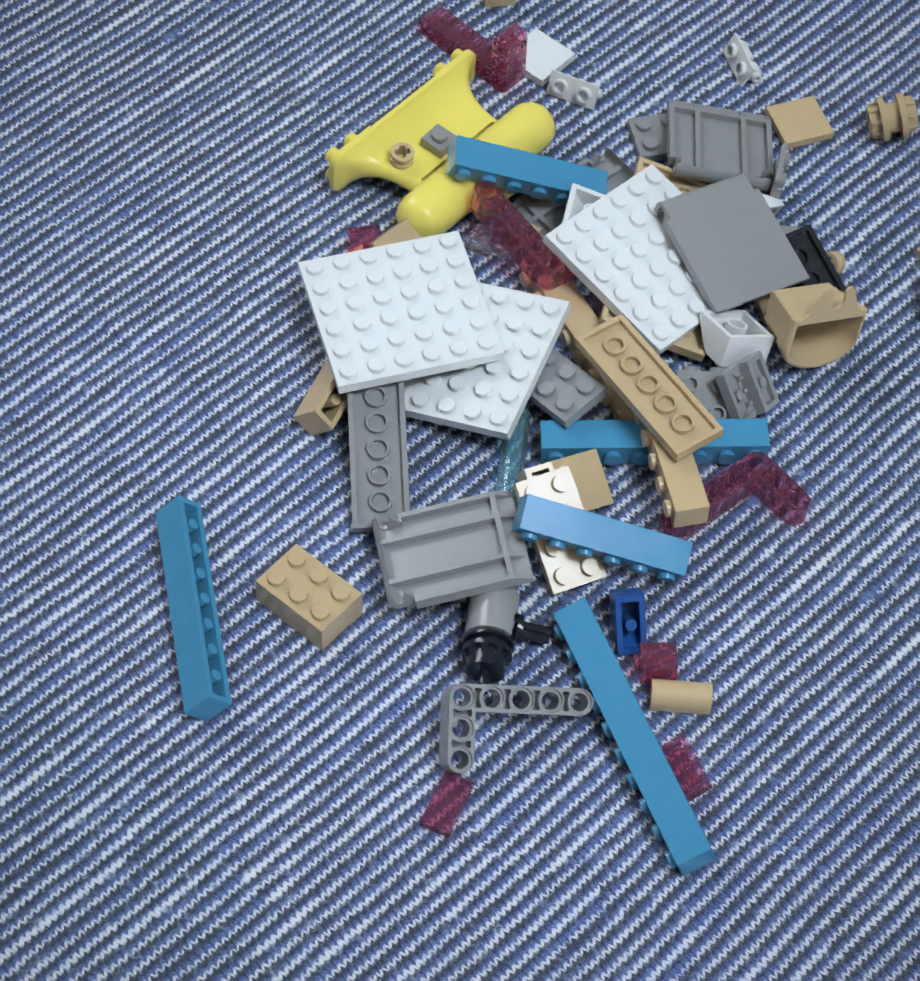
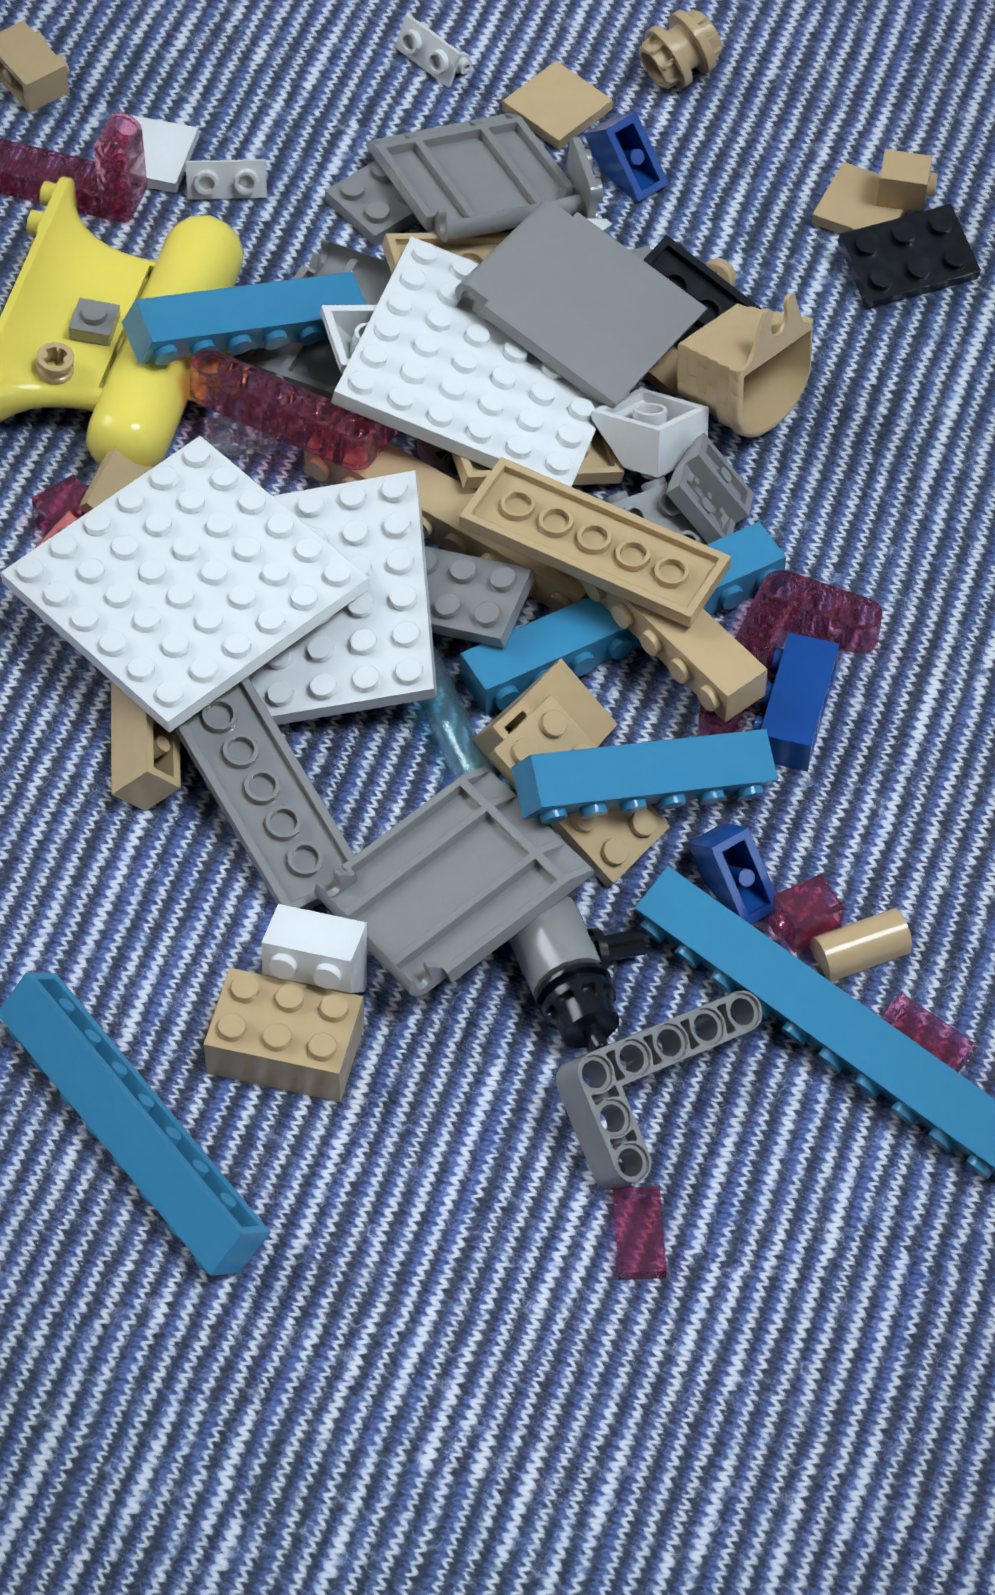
camera: 25 degrees left, 0 degrees up
none -> white slope [261,904,367,993]
none -> blue slope [584,112,669,202]
none -> blue brick [753,632,840,772]

